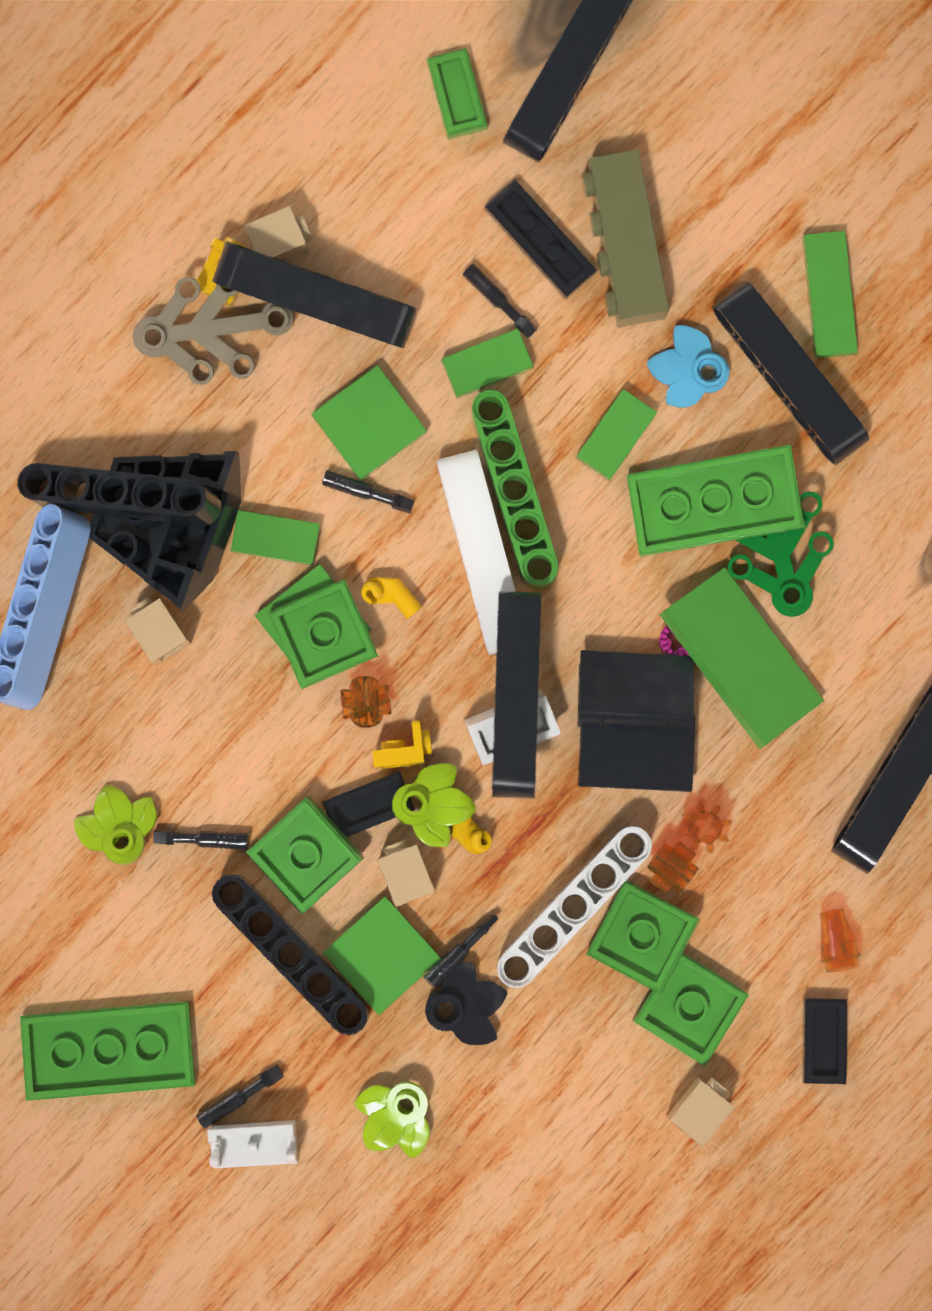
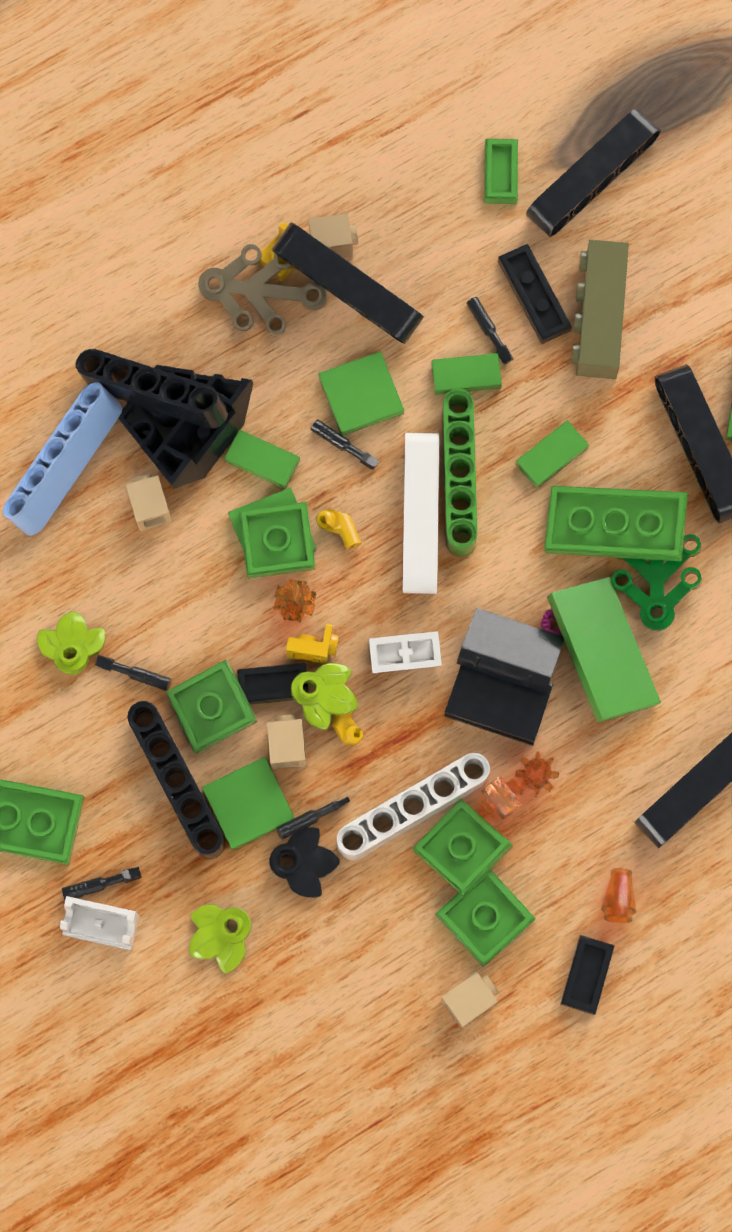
camera: 20 degrees right, 10 degrees down
black beam [492,591,541,799] -> none
medium azure plate [647,325,729,408] -> none

